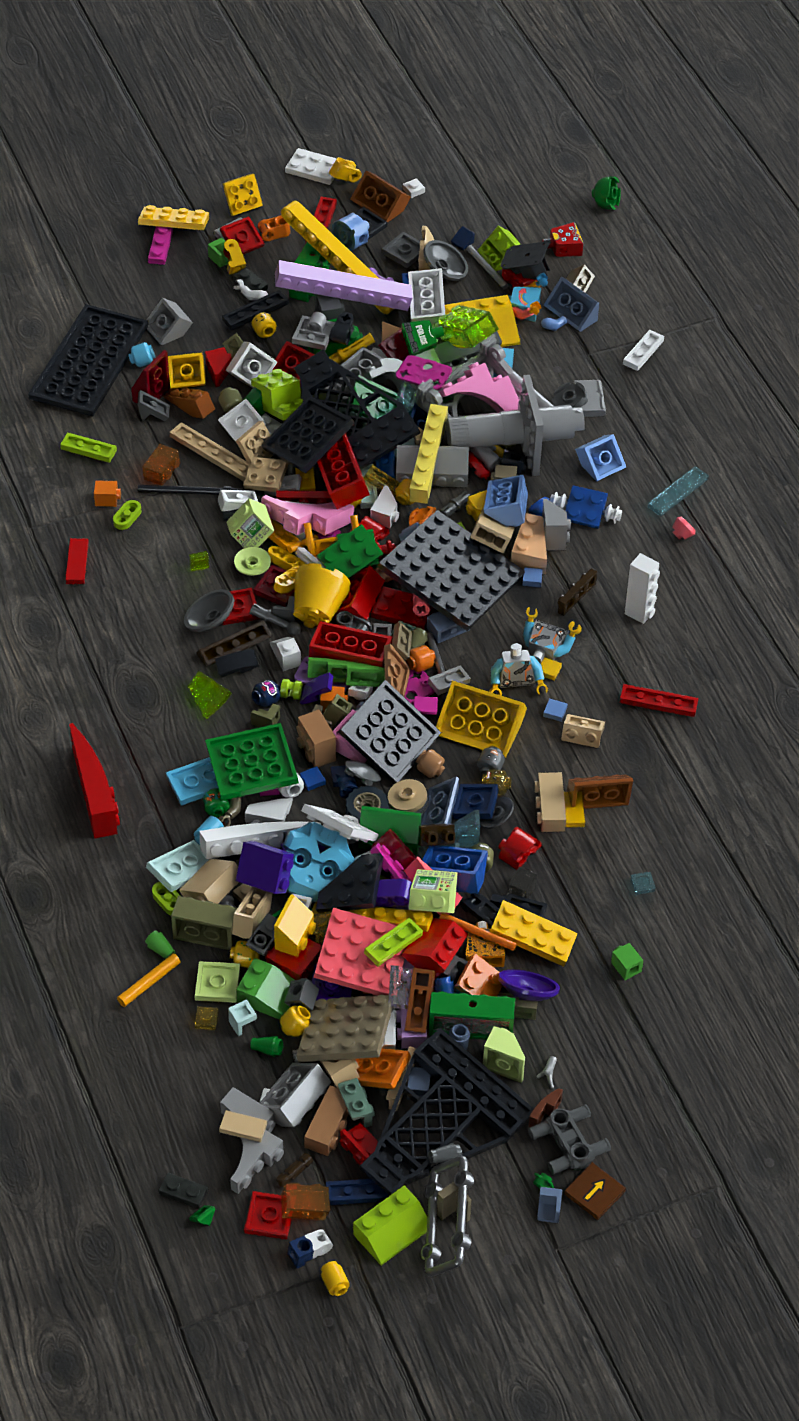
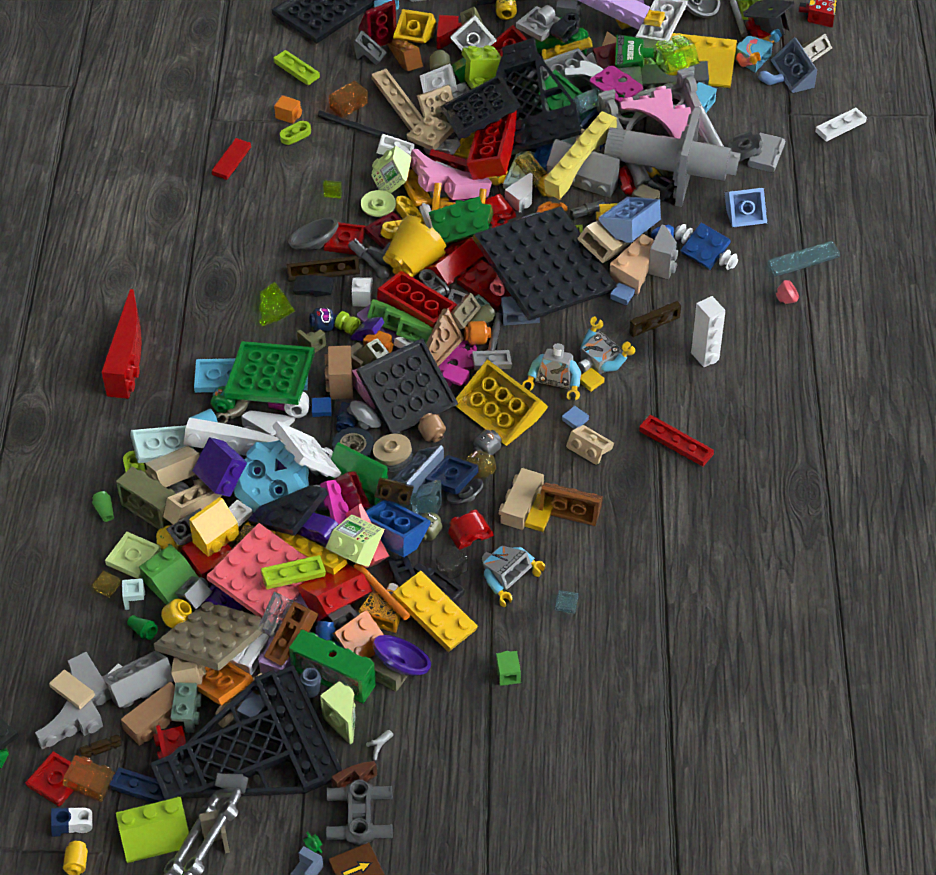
camera: 25 degrees right, 0 degrees up
light orange piece [117,953,181,1007] -> none
none -> torso [482,546,545,607]
none -> yellow tile [644,10,665,27]

